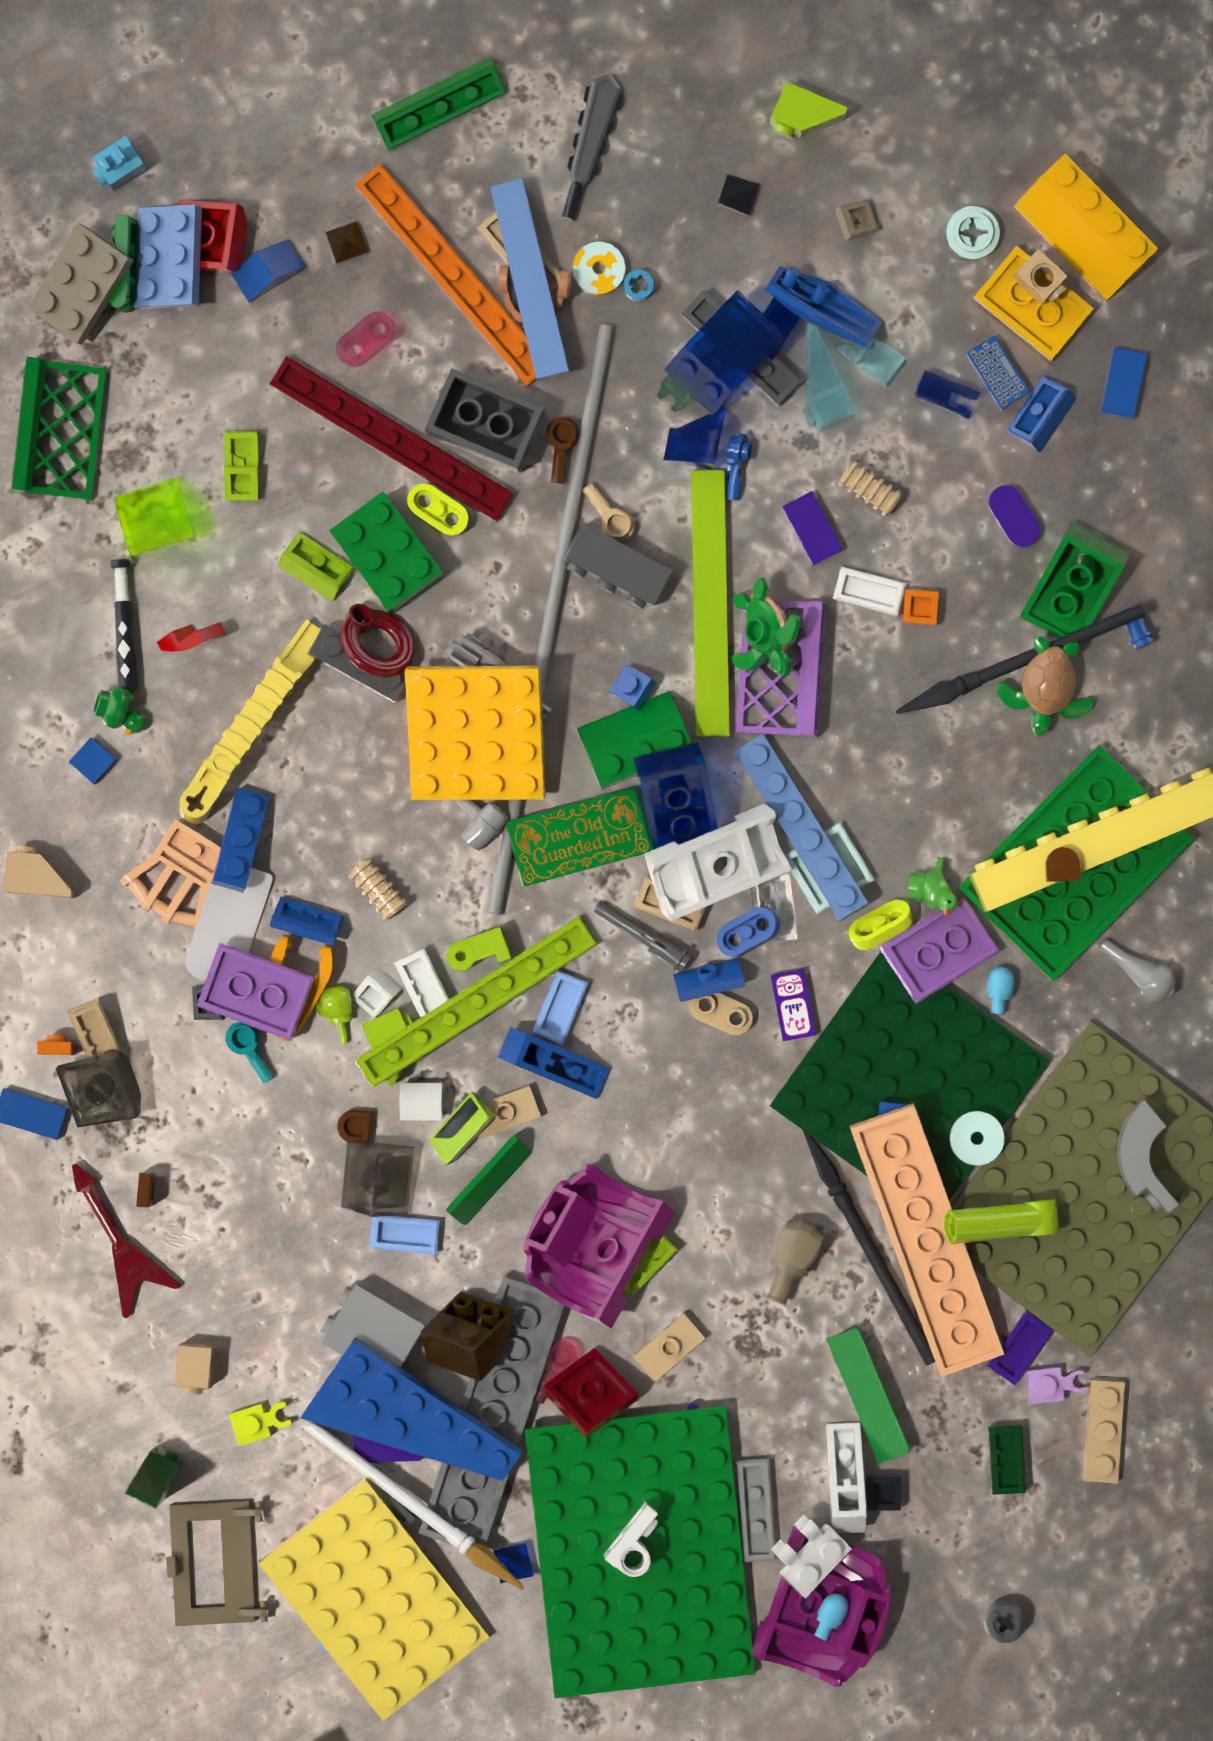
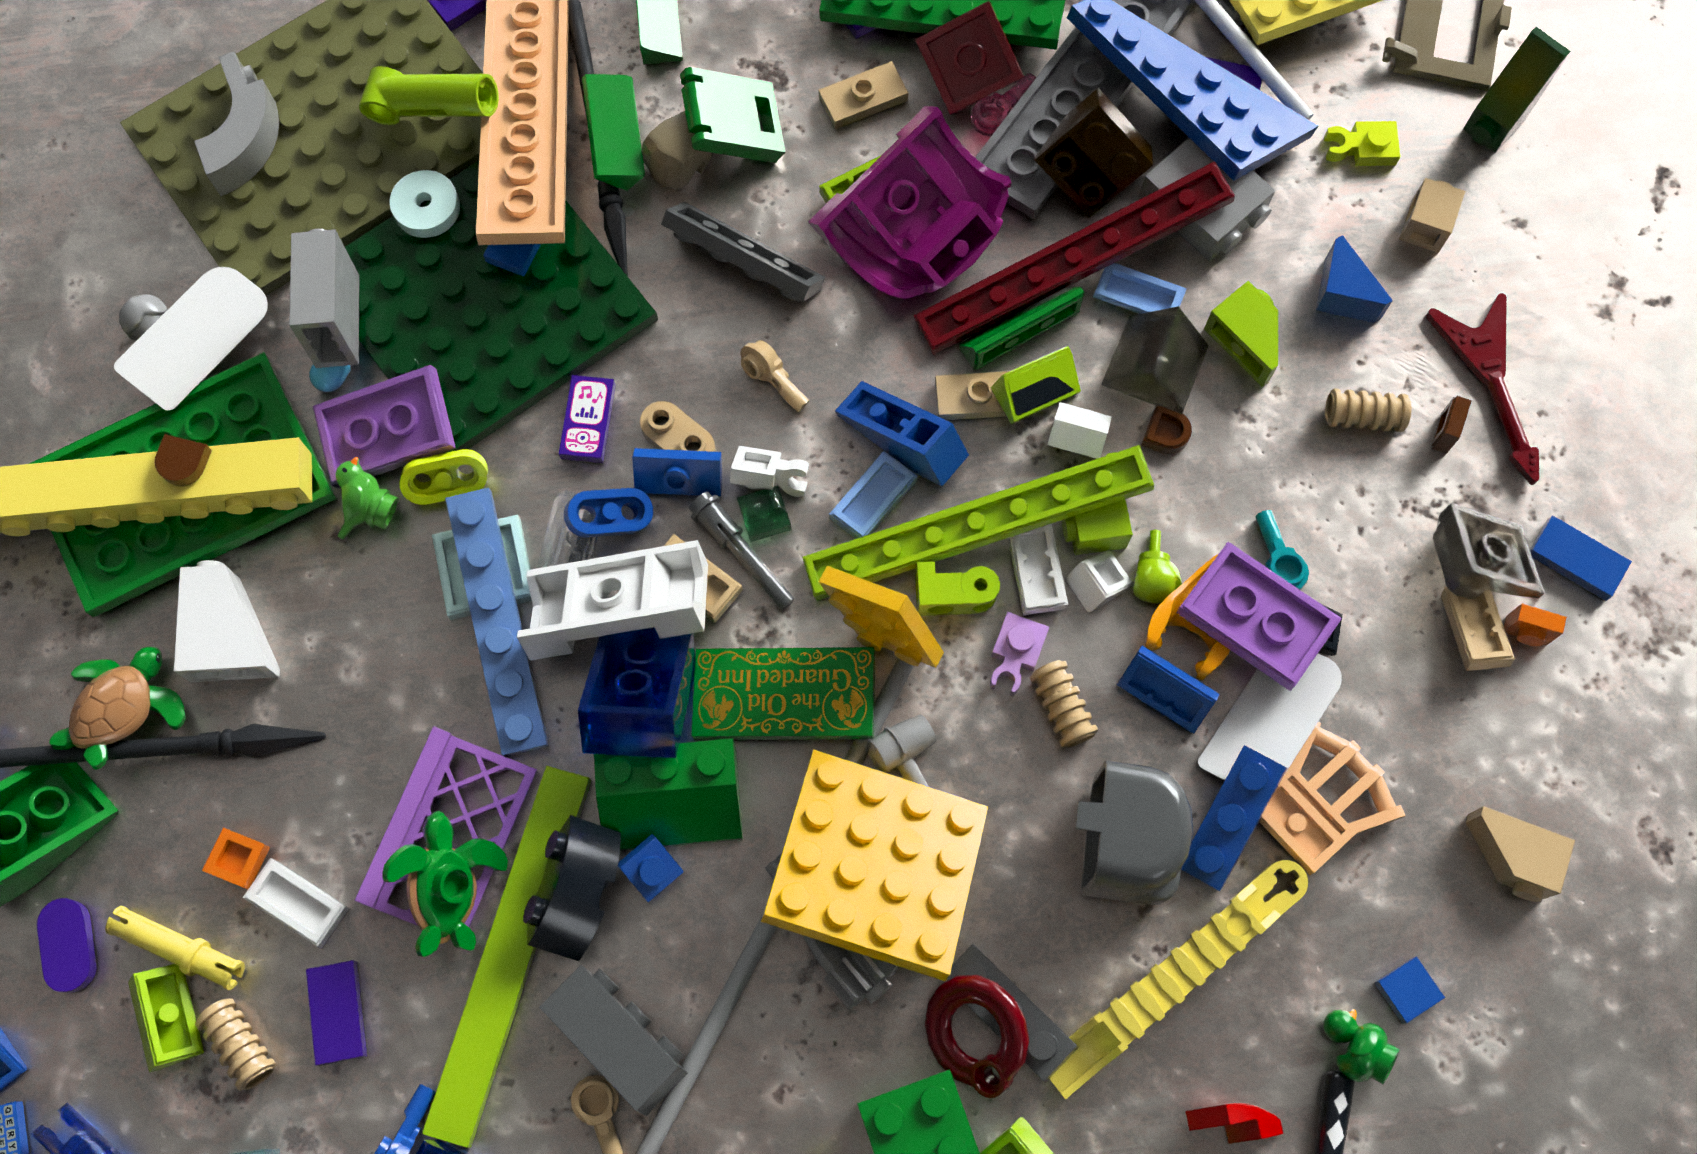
camera: 165 degrees left, 15 degrees down
none -> light yellow pin [105,906,245,990]
none -> white sticker [114,267,268,411]
none -> lime slope [128,964,204,1073]
none -> white slope [174,560,280,682]
none -> light grey brick [289,229,359,368]
none -> black brick [523,815,621,961]
none -> green slope [582,74,645,191]
none -> dark grey plate [661,202,825,302]
none -> container [680,67,786,163]
none -> white plate [730,446,809,497]
none -> clear green tile [737,485,792,542]
none -> tan plate [740,340,810,412]
none -> yellow plate [818,566,944,668]
none -> dark red tile [913,161,1235,355]
none -> lavender plate [990,612,1049,696]
none -> dark grey piece [1075,760,1194,905]
none -> lime slope [1204,281,1278,388]
none -> blue slope [1316,235,1393,323]
none -> tan piece [1325,388,1412,432]

